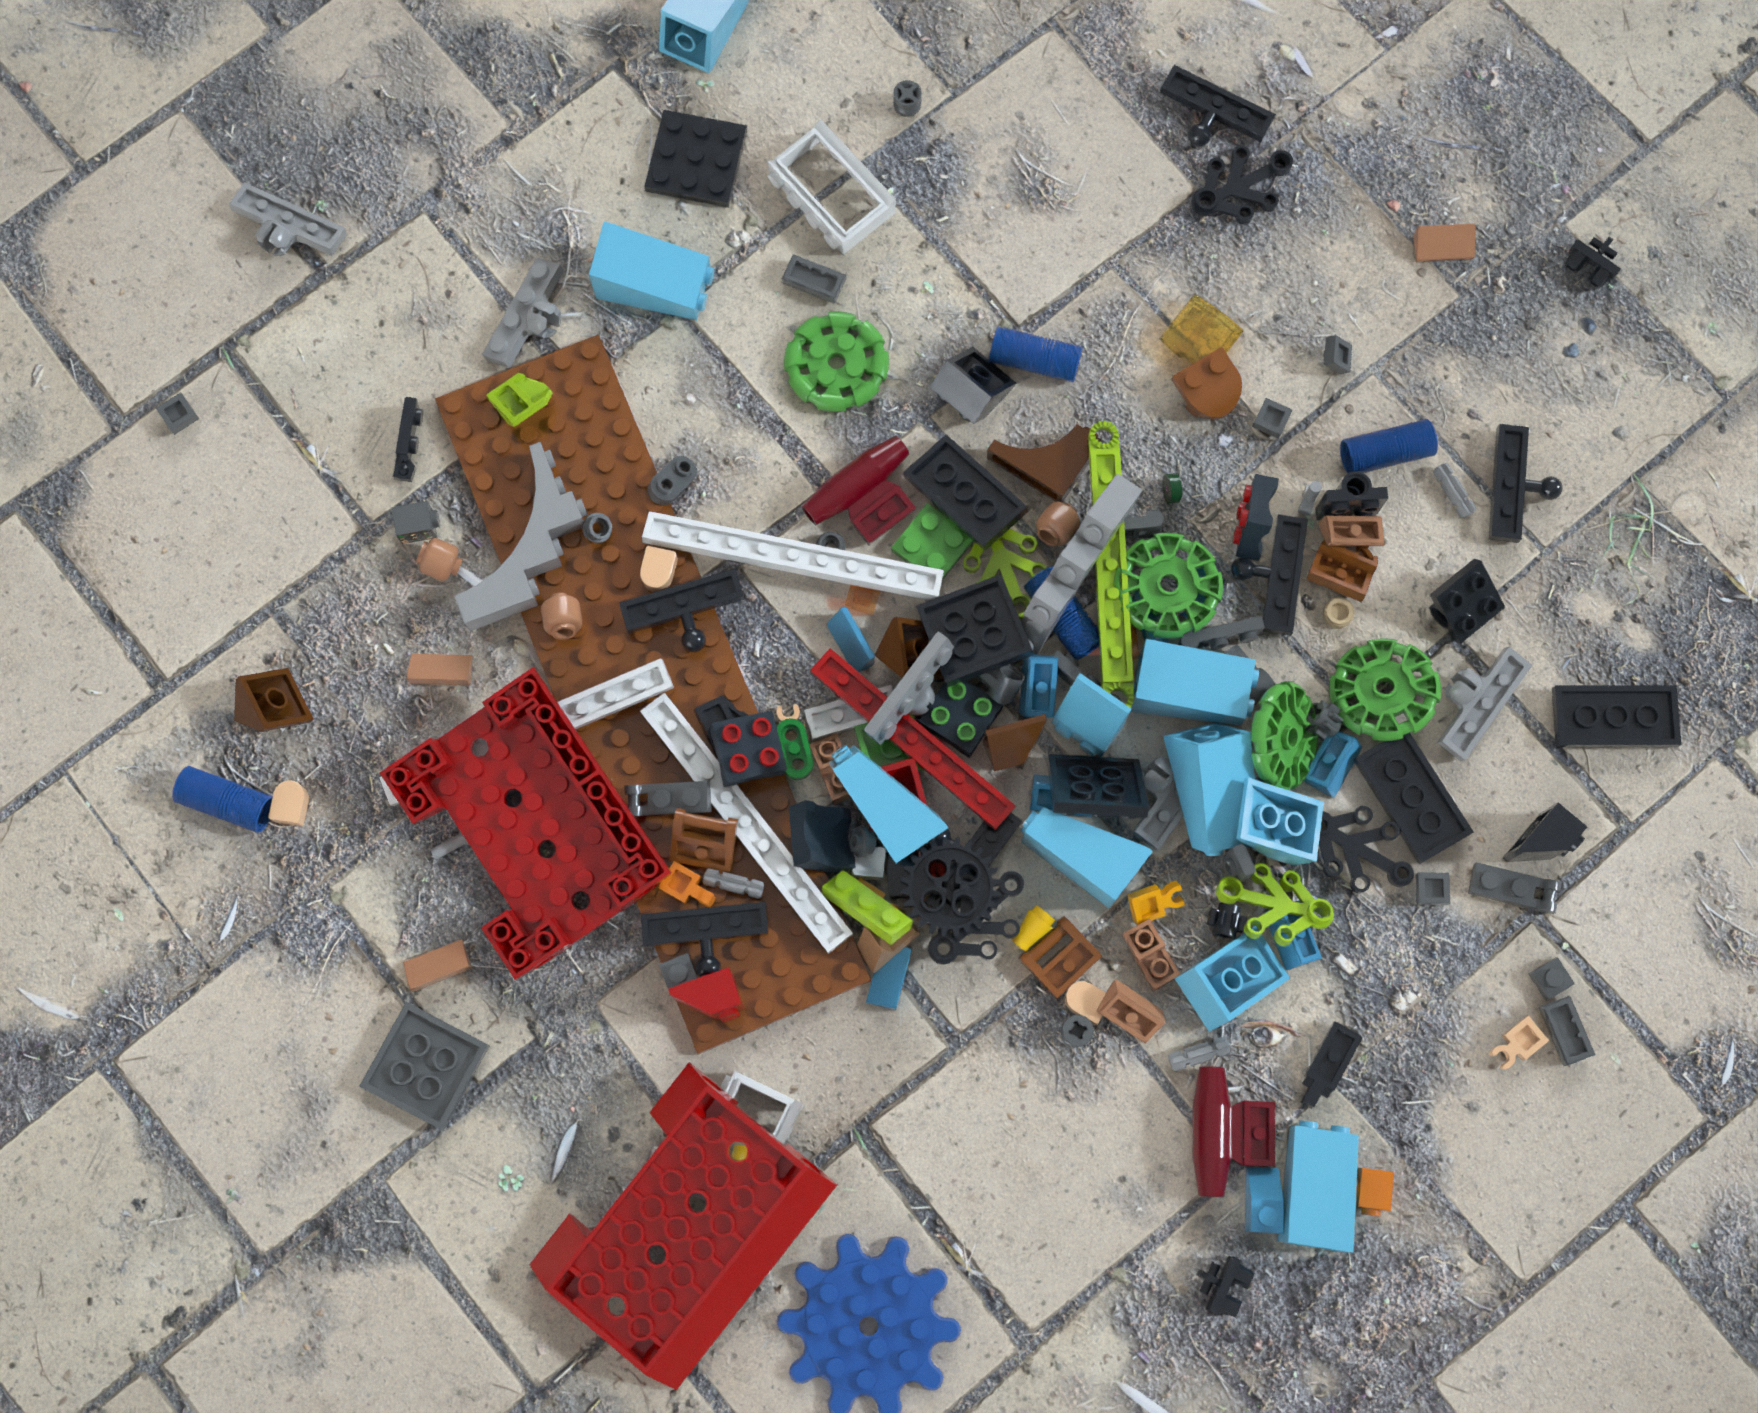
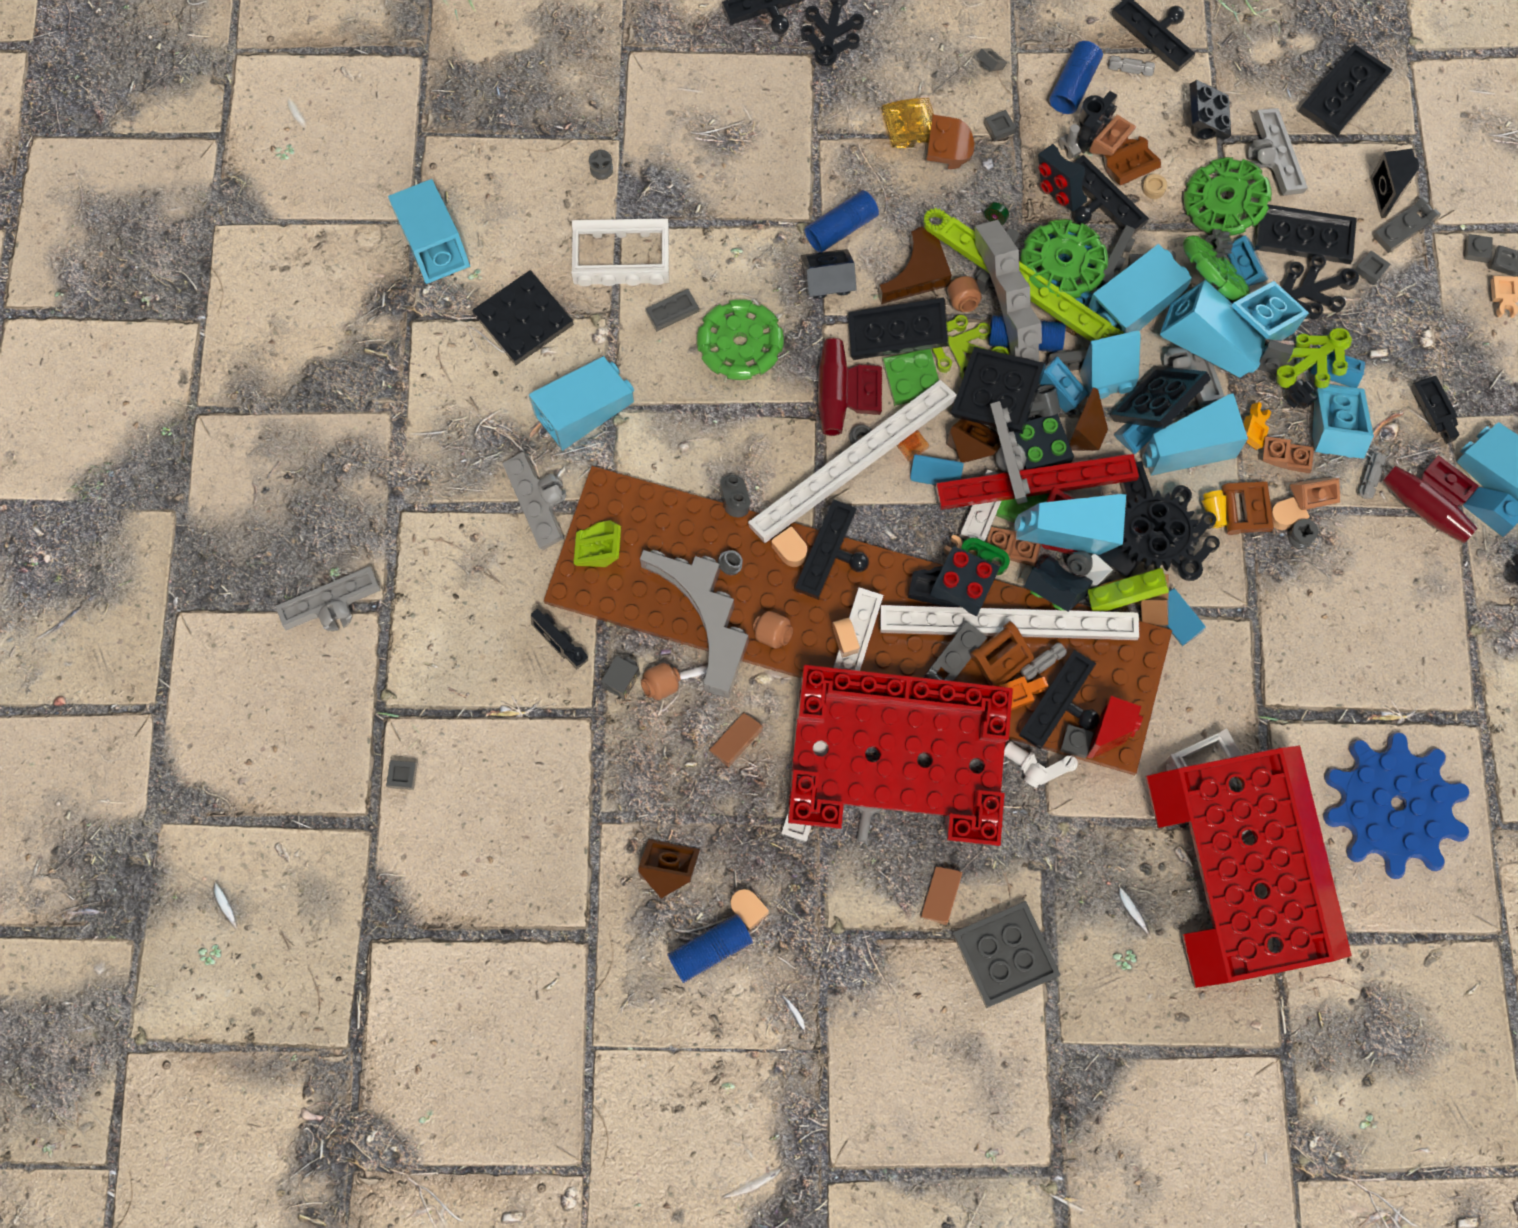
camera: 50 degrees left, 5 degrees down
none -> light nougat piece [832,618,860,658]
none -> white pin [1004,741,1078,788]

